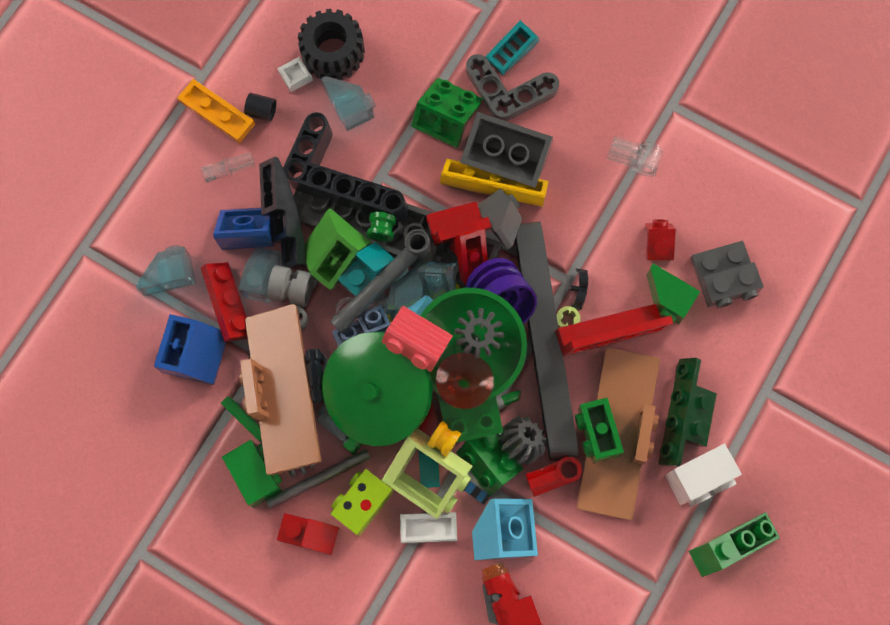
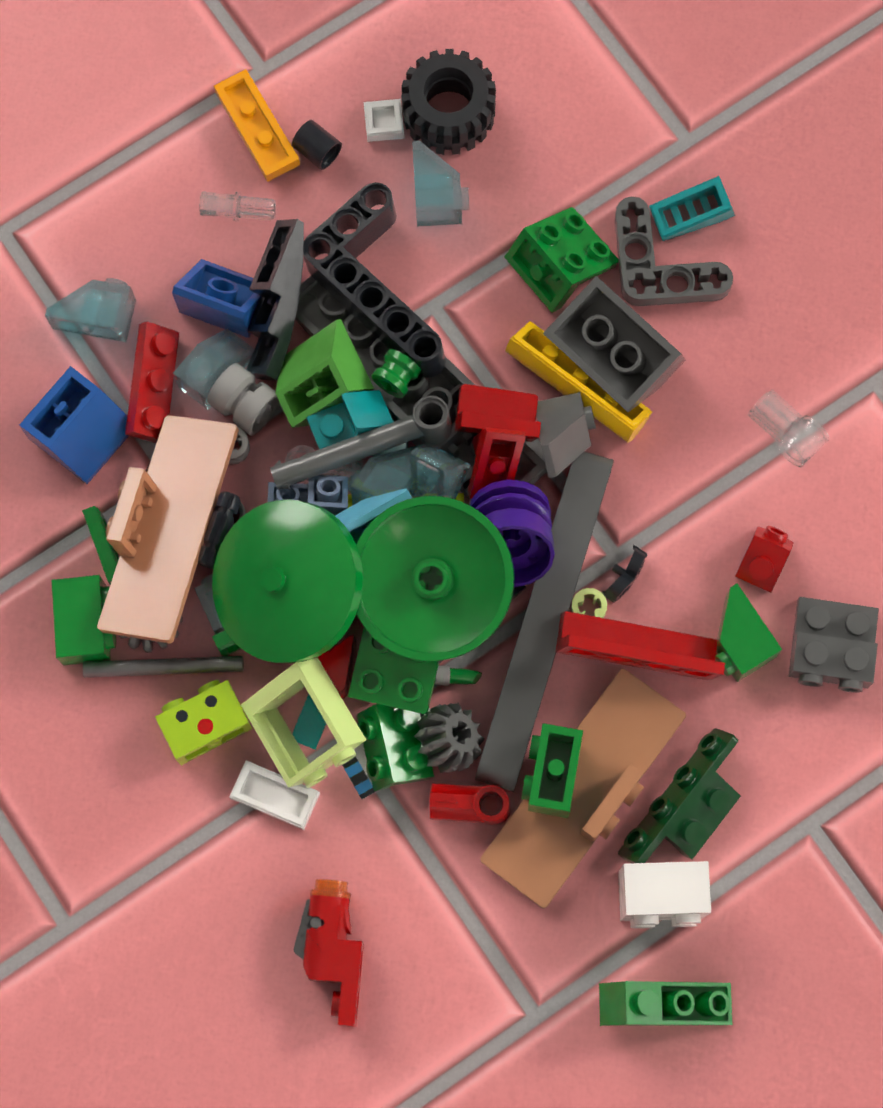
camera: 25 degrees right, 0 degrees up
red slope [277,513,339,555] -> none
coral brick [381,306,453,372] -> none
yellow wheel [427,421,462,457] -> none
clear red dish [436,353,494,409] -> none
dark grey gear [454,308,504,358] -> none
medium azure slope [472,499,538,561] -> none

